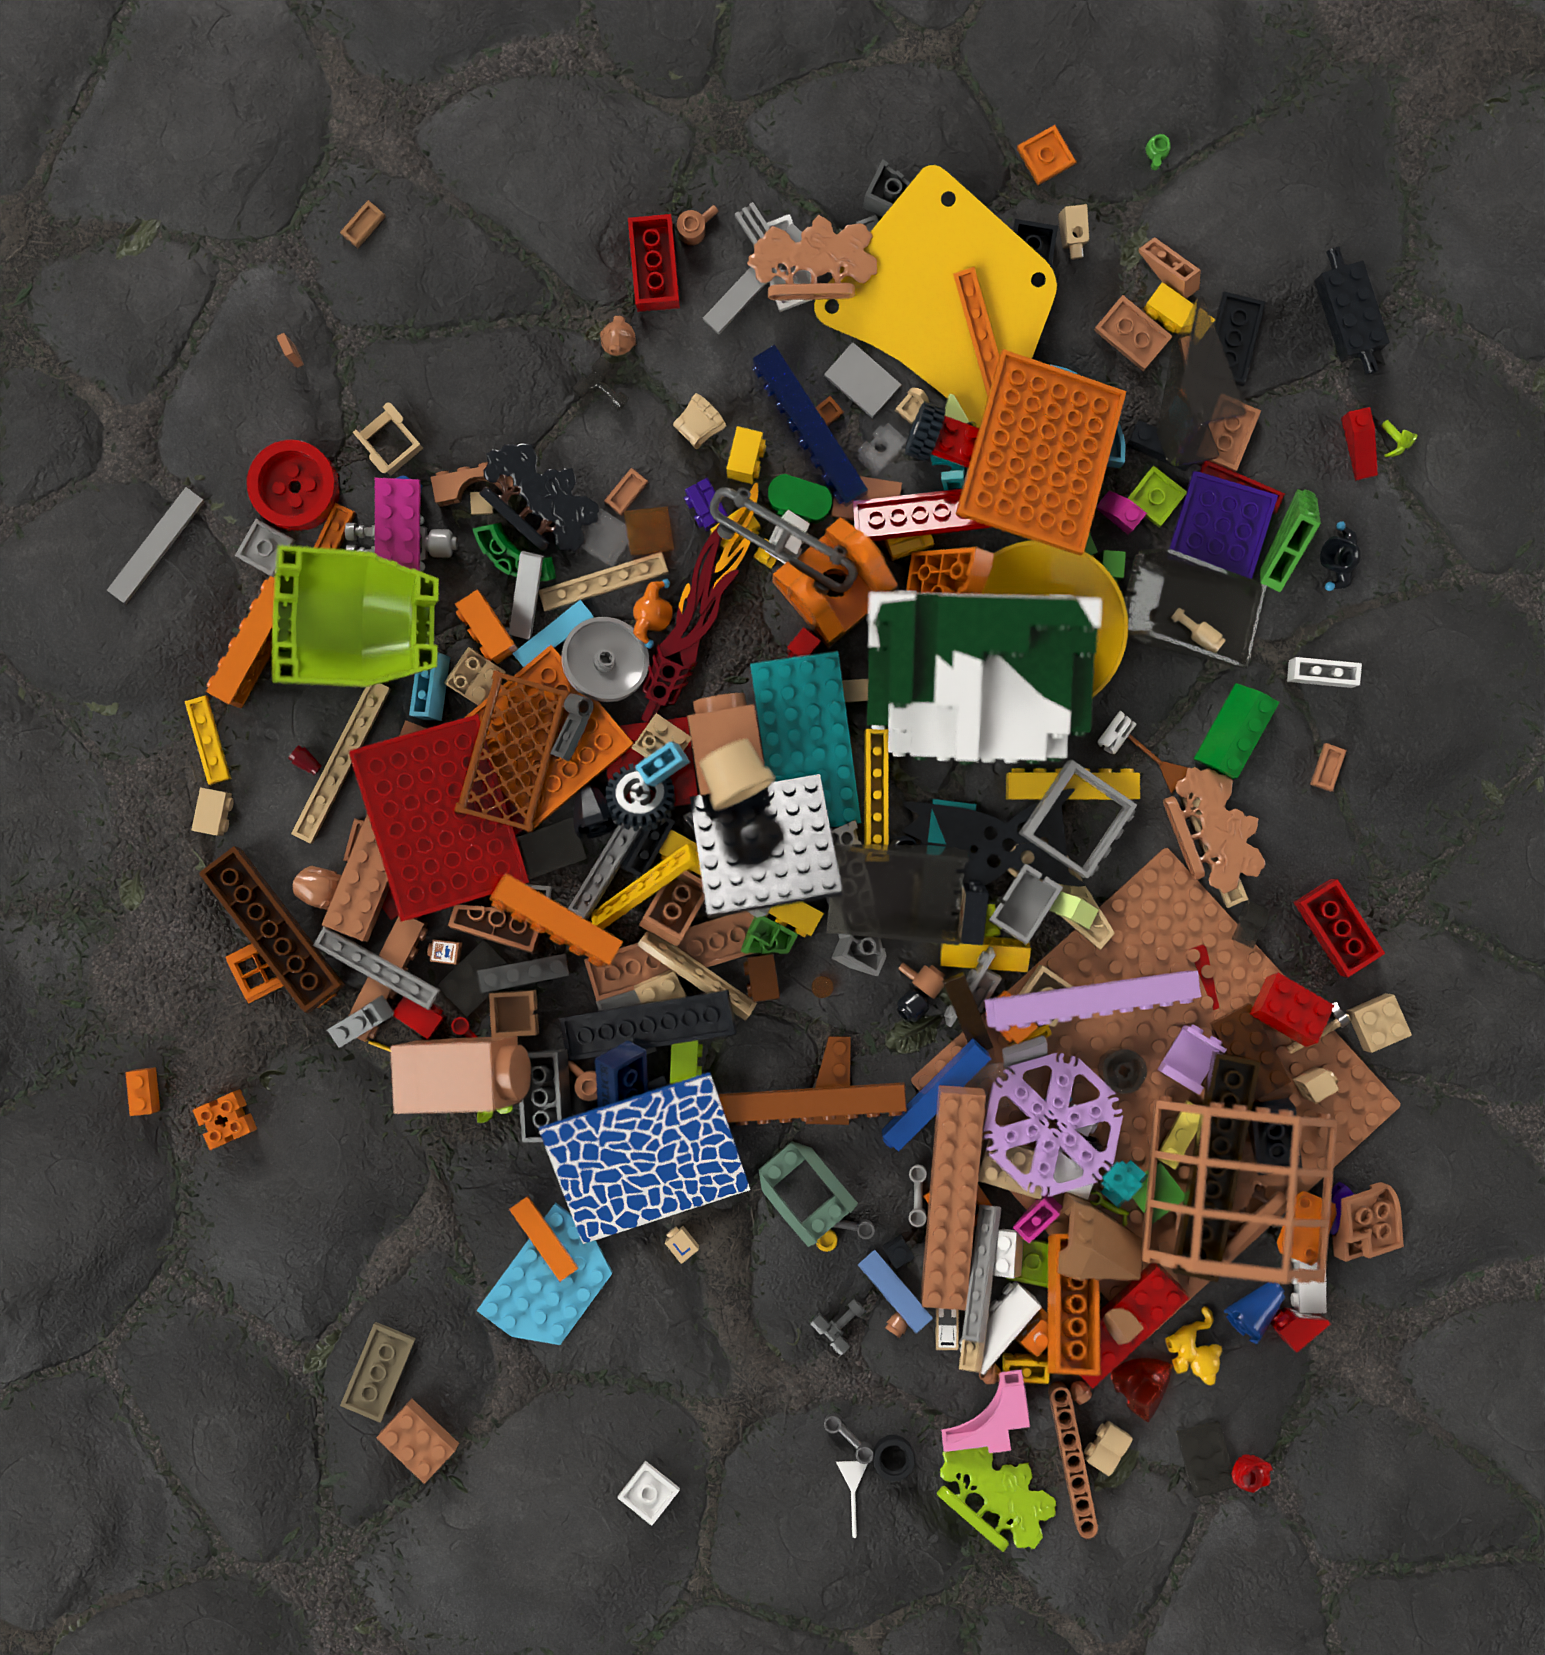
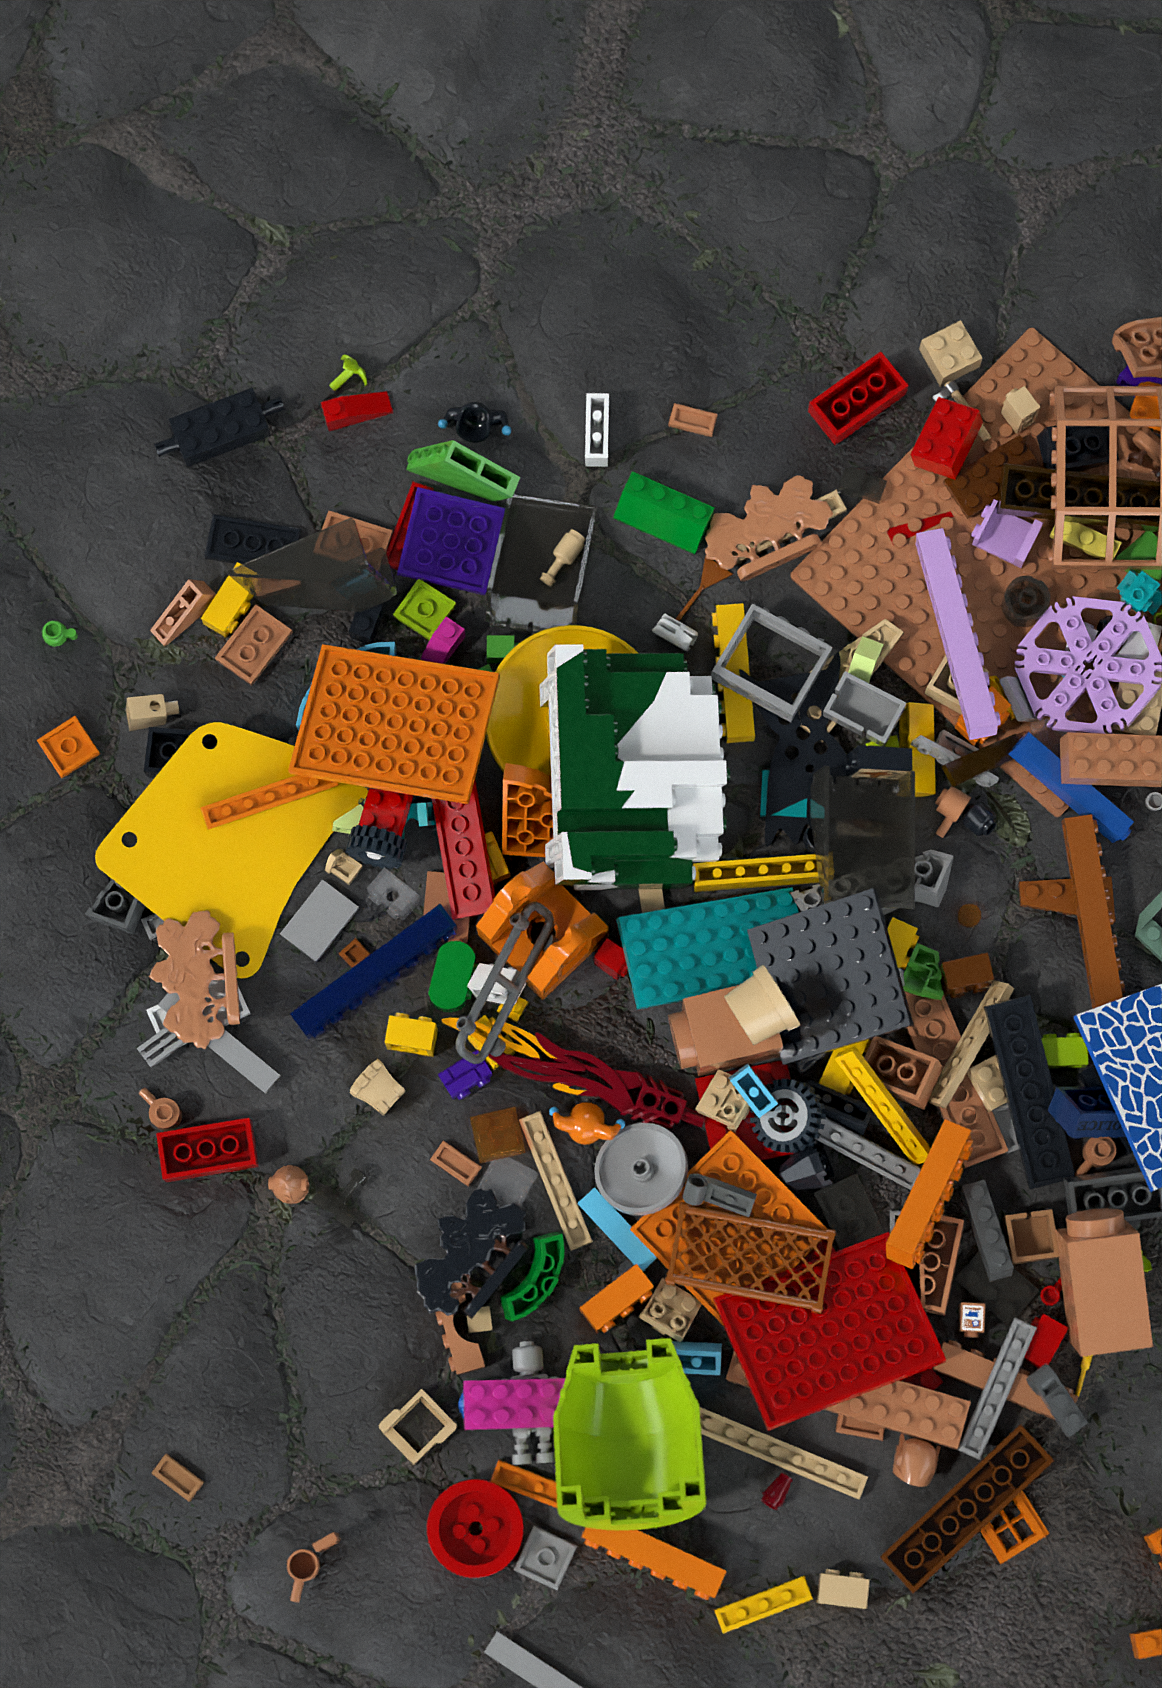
camera: 90 degrees left, 10 degrees down
light grey tile [509,551,544,640] -> none
none -> nougat piece [287,1549,320,1603]

